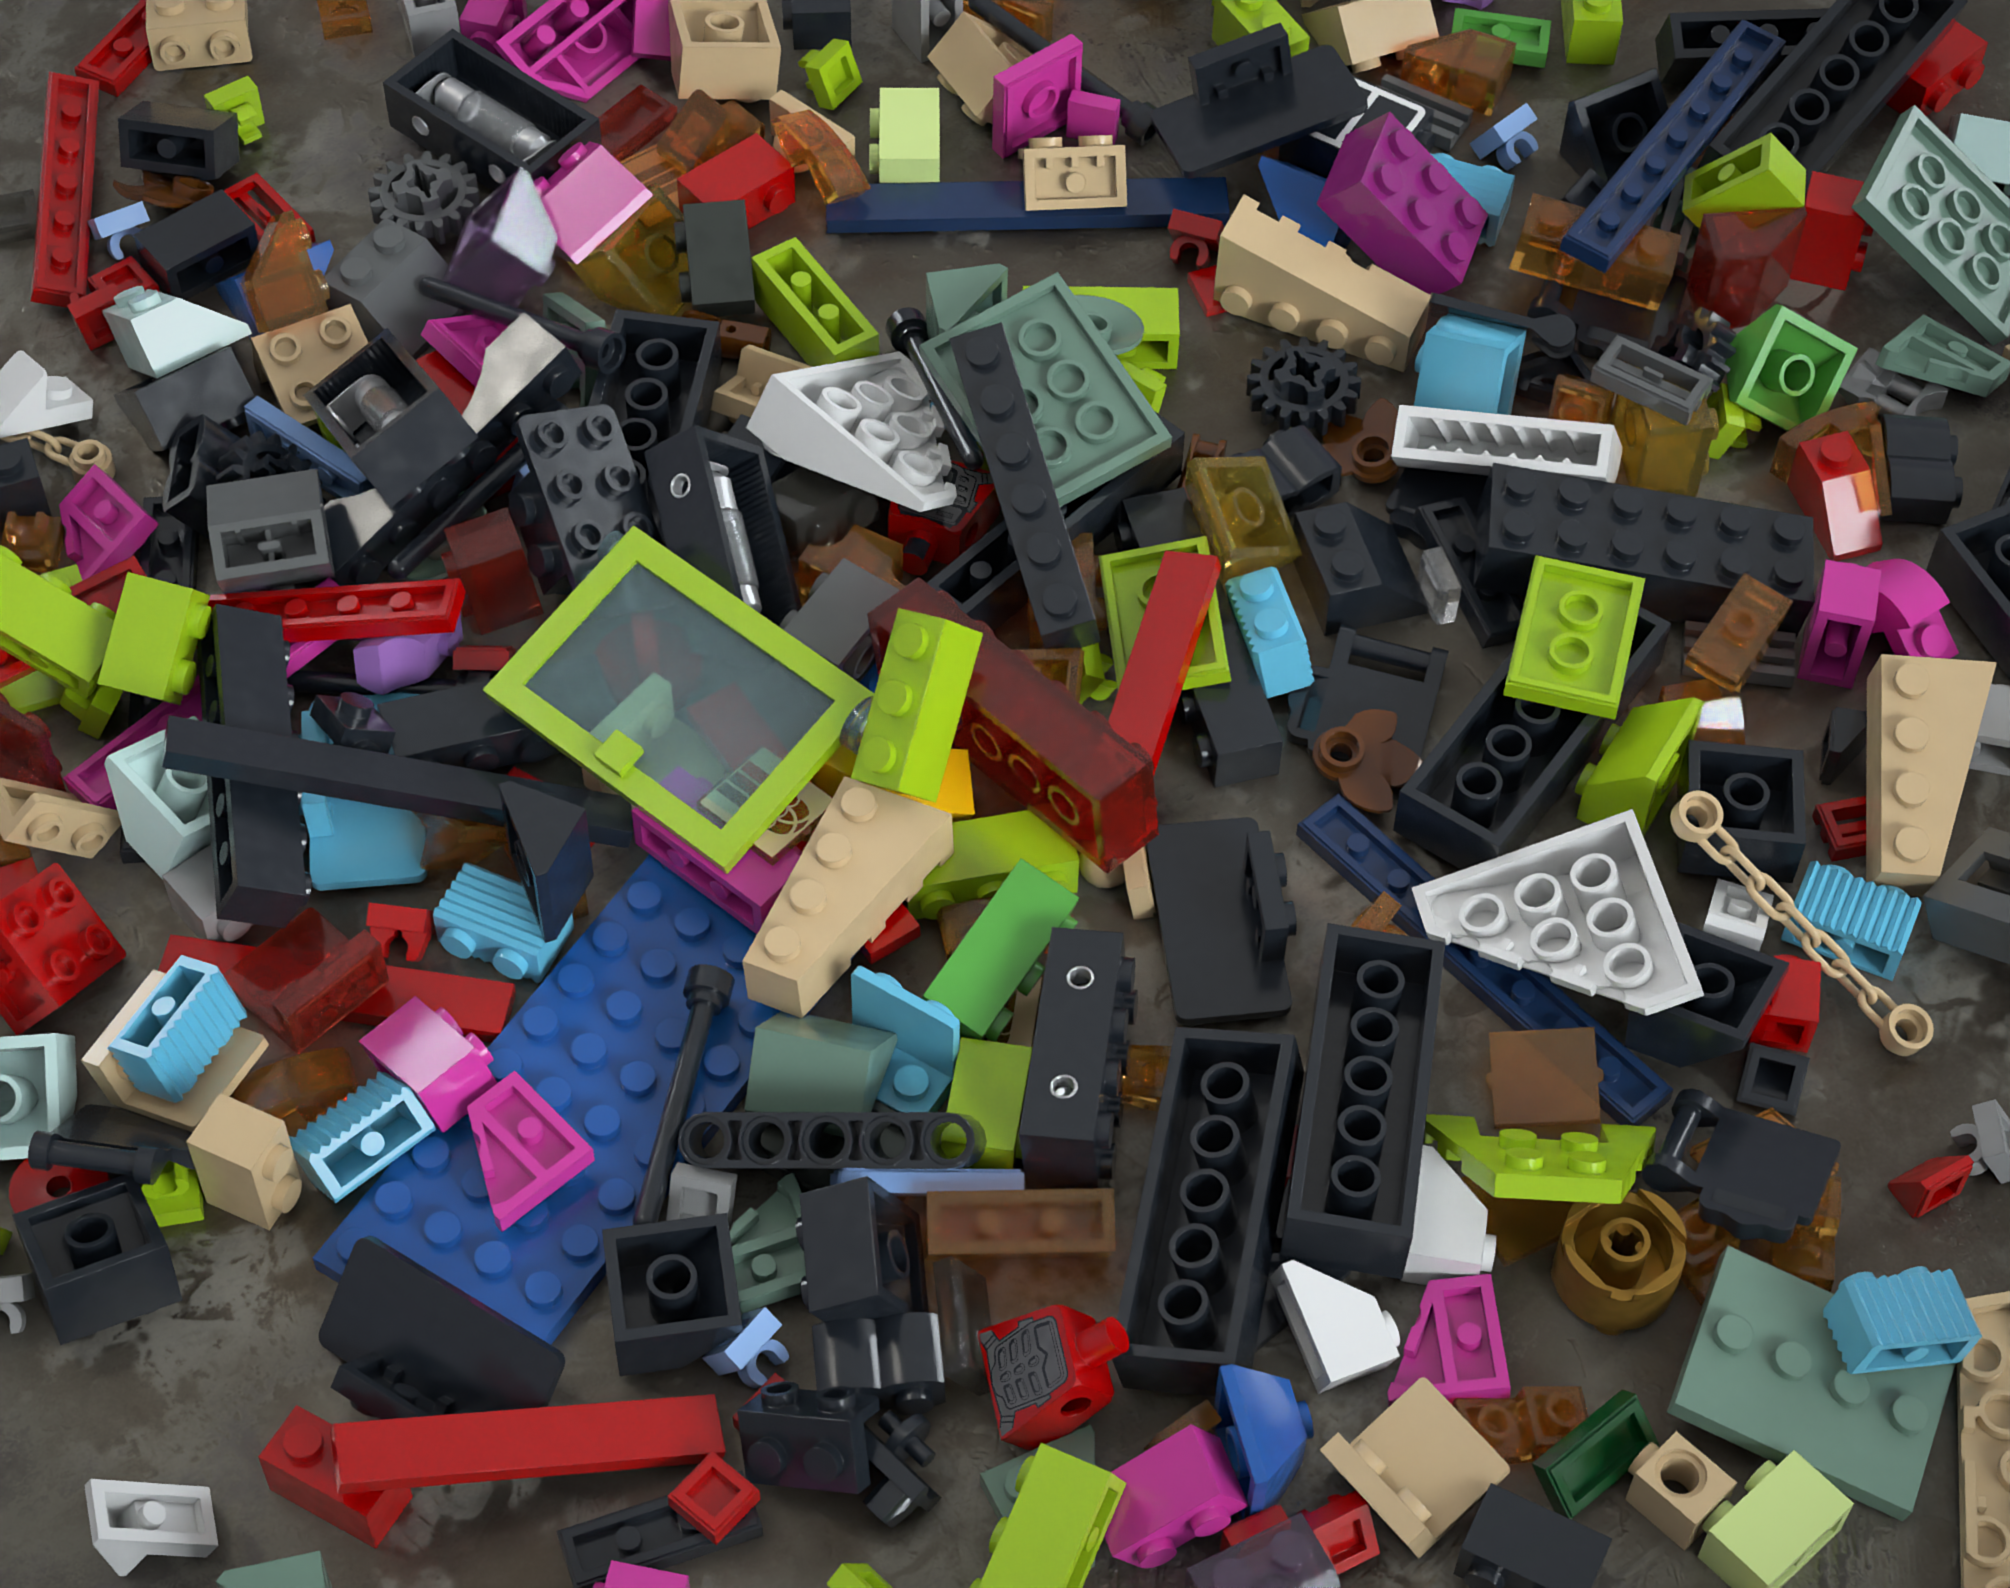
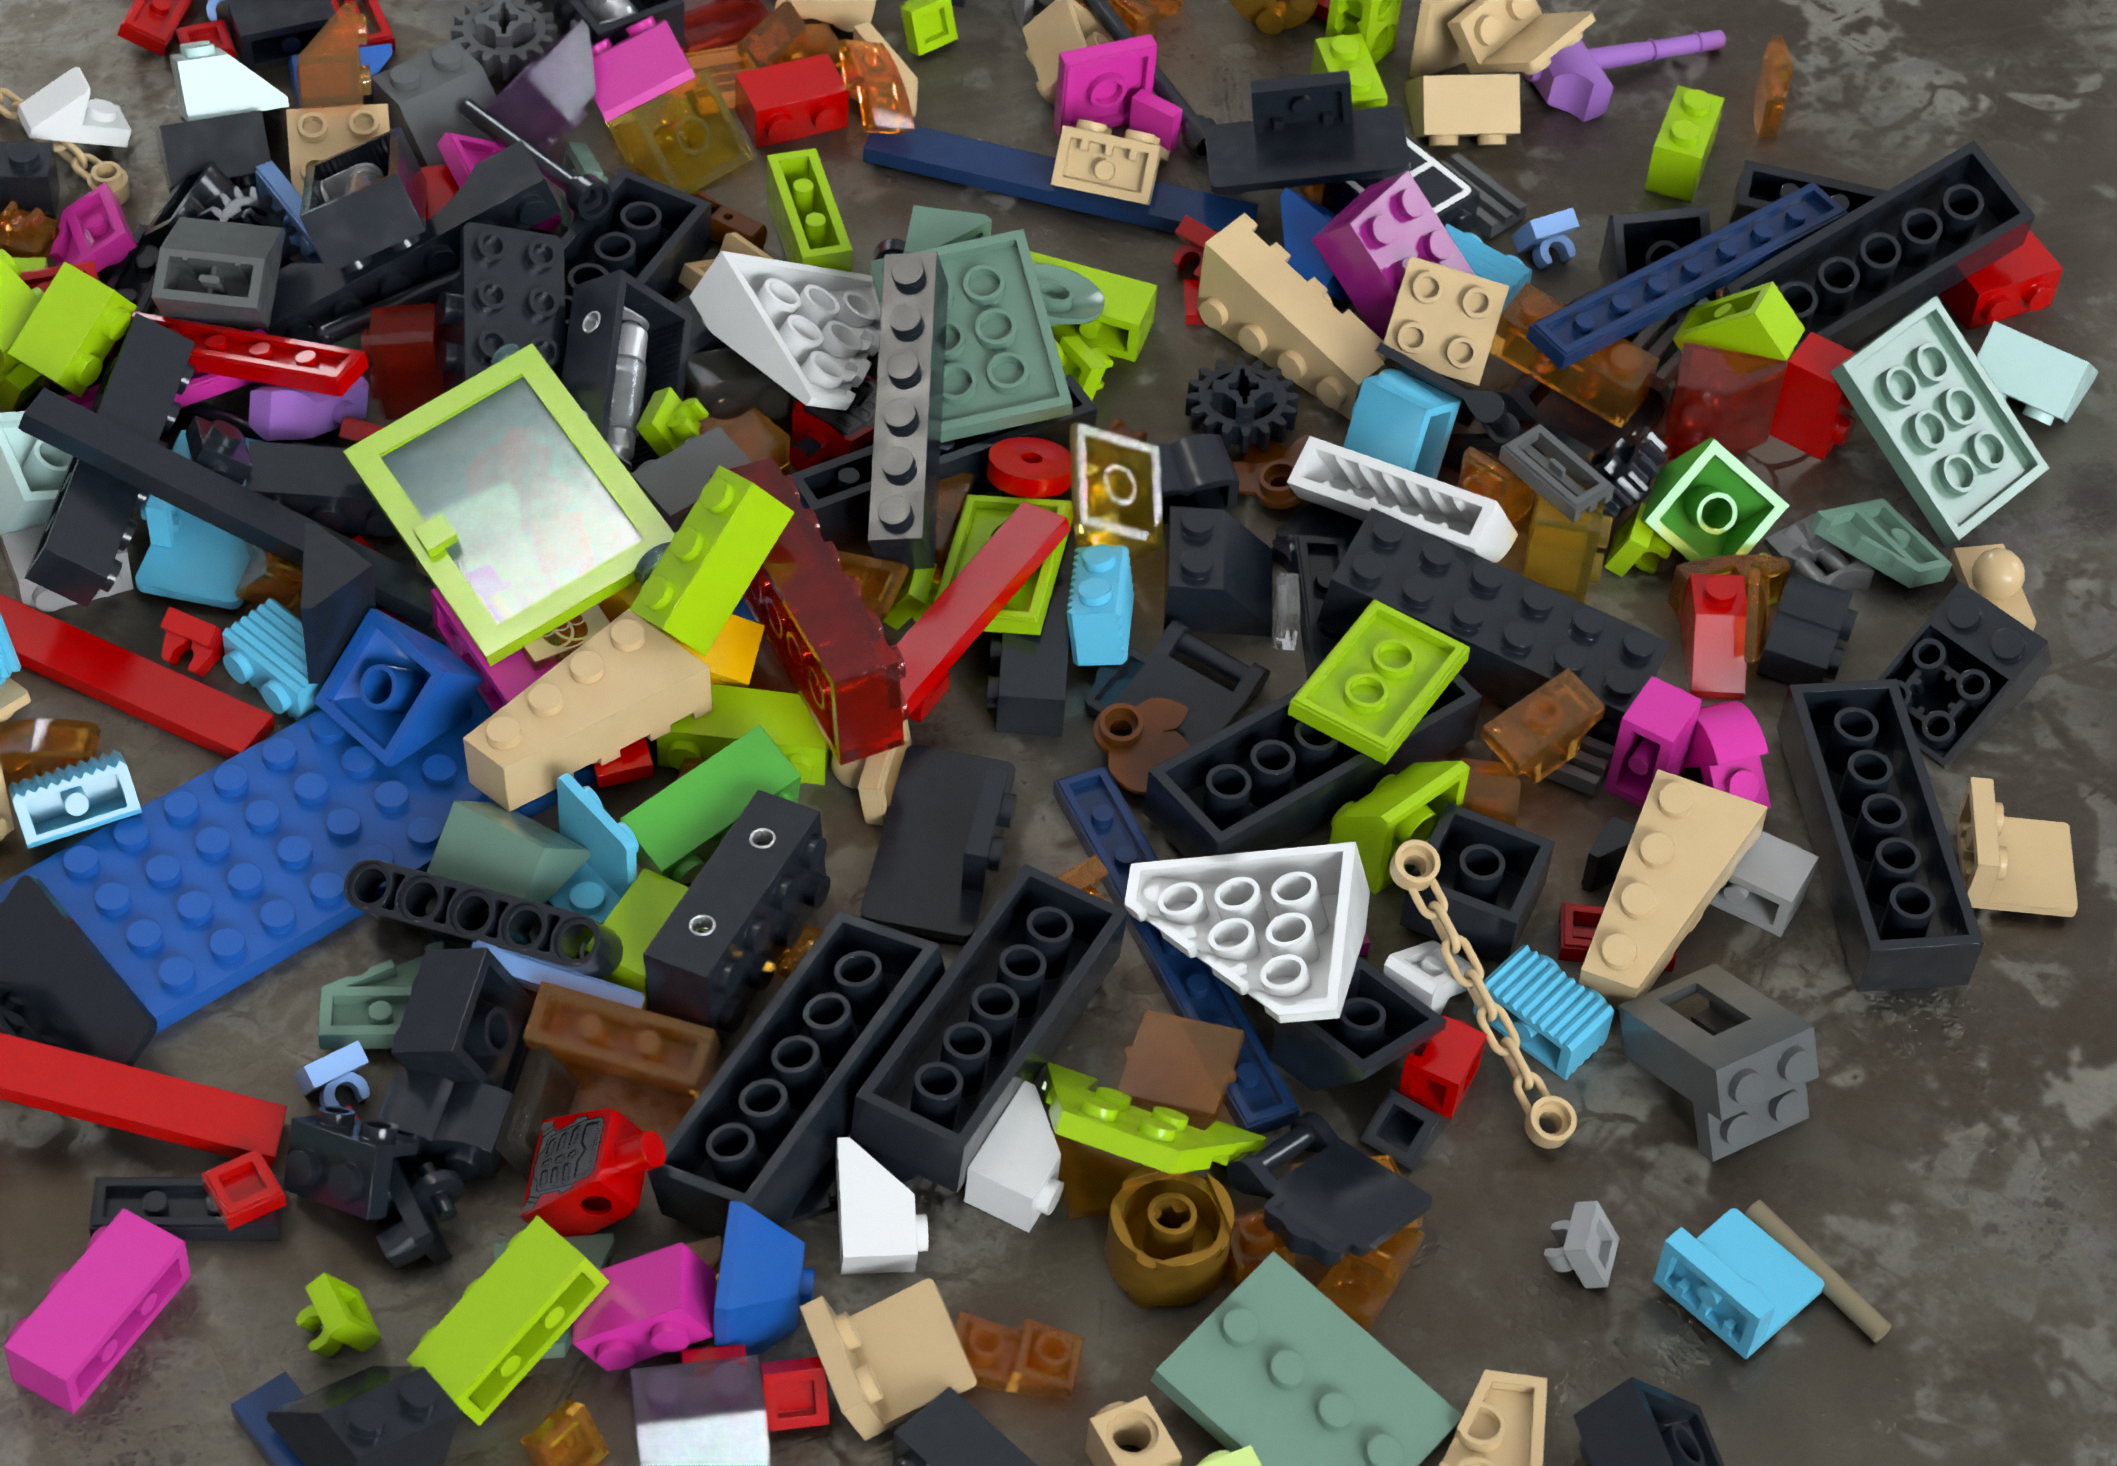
camera: 15 degrees right, 5 degrees down
red tile [67,279,120,351] -> none
clear red bracket [223,907,389,1054] -> none
dark pink brick [359,996,497,1133] -> none
dark pink wing [467,1071,595,1232] -> none
black slope [602,1213,743,1376] -> none
black piece [633,964,735,1225] -> none
light grey tile [666,1162,737,1230] -> none
pearl dark grey brick [674,199,755,317] -> none
yellowish green brick [869,88,940,183] -> none
dark pink wing [1387,1274,1511,1407] -> none
clear orange slope [1401,29,1517,116] -> none
bright green plate [1448,8,1552,68] -> none
dark green tile [1532,1389,1659,1519] -> none
medium azure brick [1823,1266,1982,1374] -> none
red slope [1887,1155,1974,1219] -> none
none -> blue slope [313,608,484,767]
none -> lime tile [636,387,709,457]
none -> red piece [987,437,1074,498]
none -> tan bracket [1383,257,1509,389]

